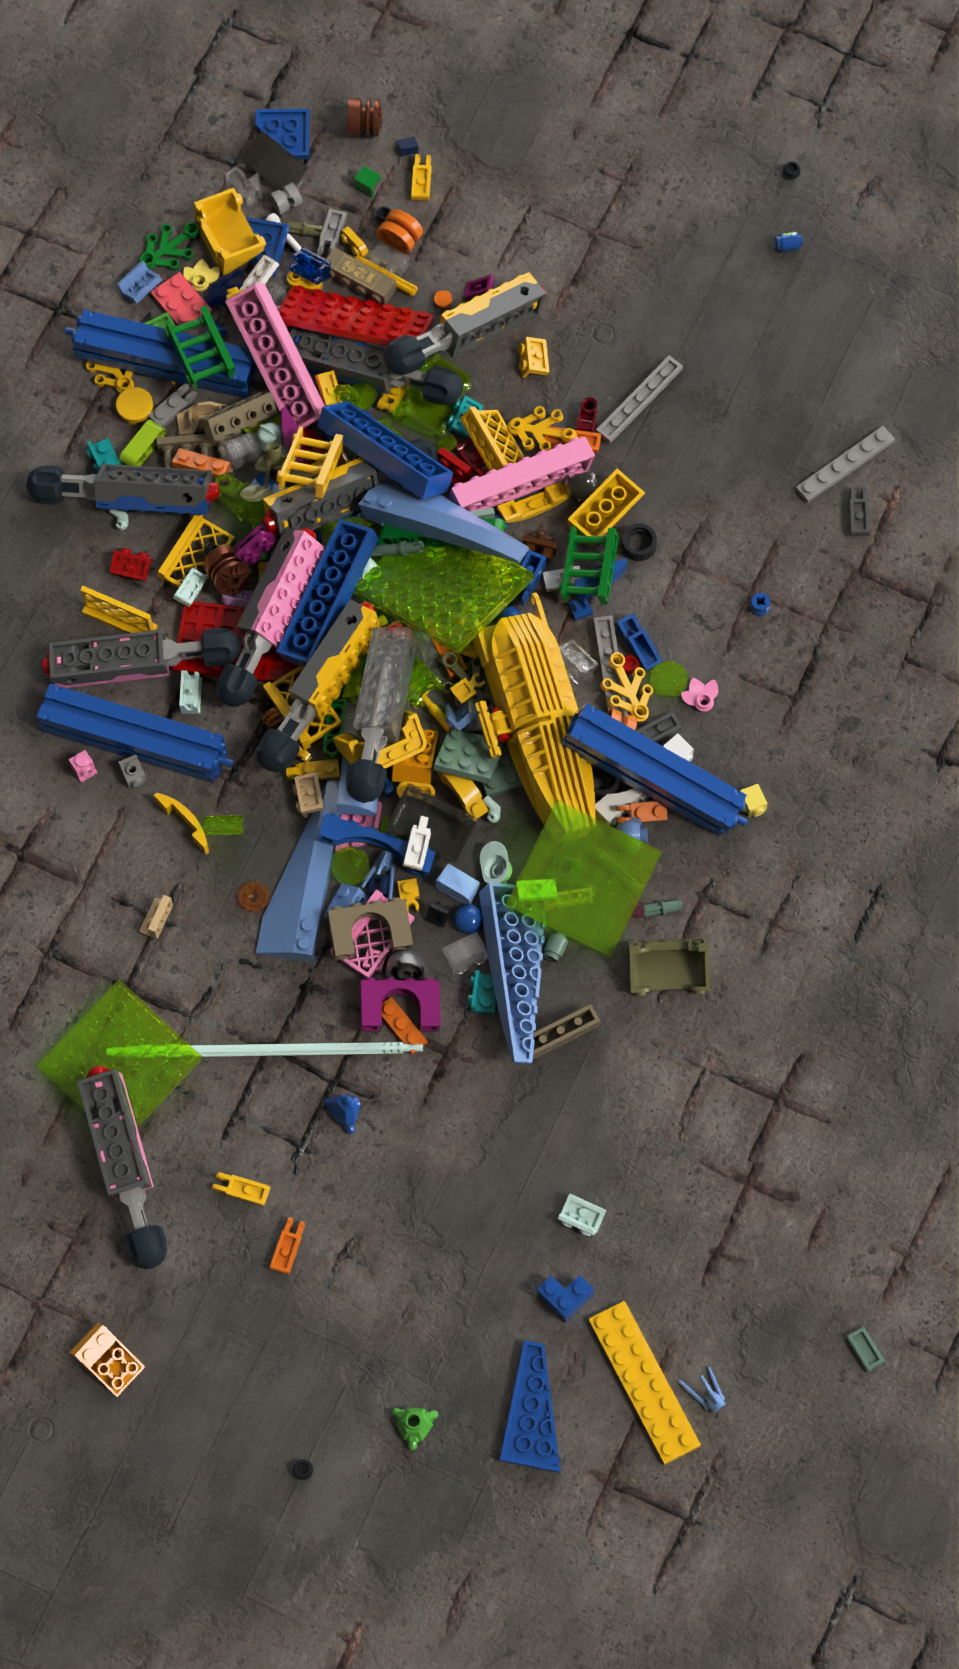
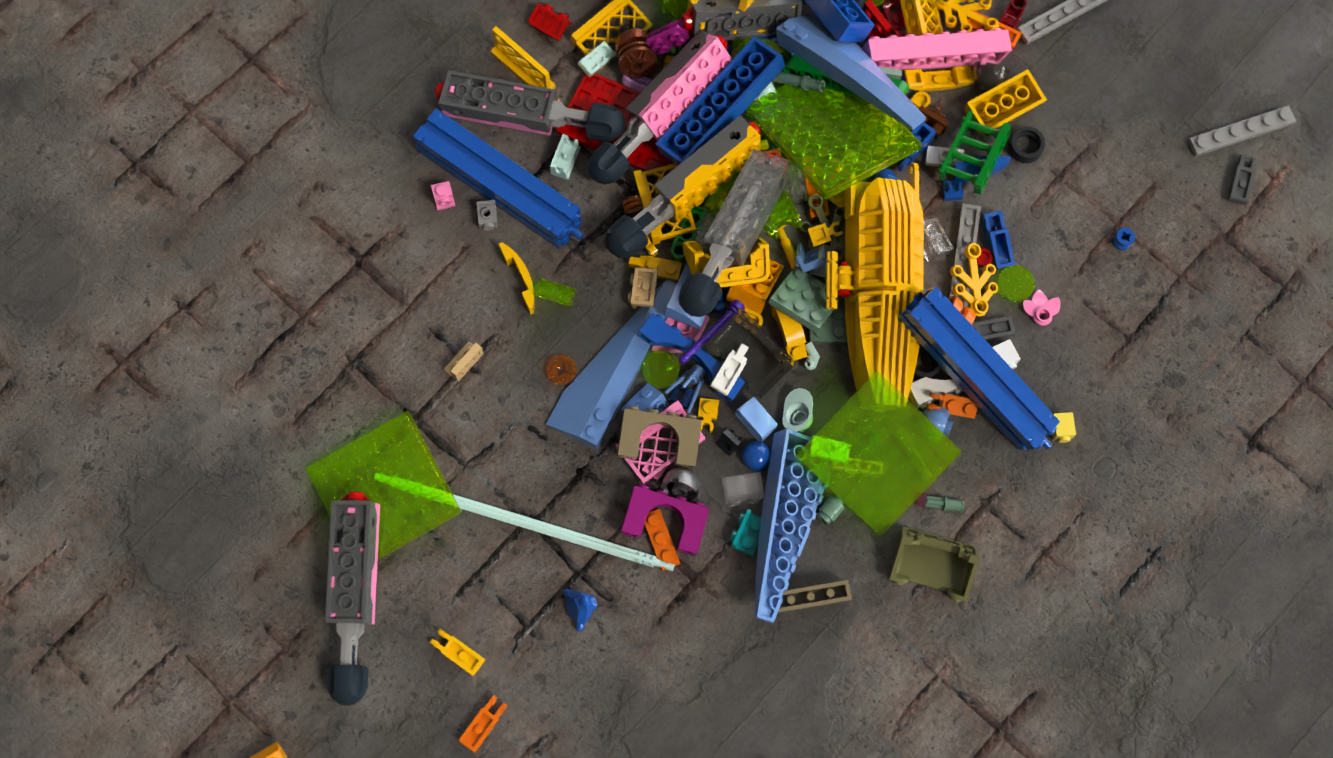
camera: 10 degrees right, 5 degrees up
none -> dark purple piece [679,299,745,364]
none -> yellow tile [910,91,931,109]

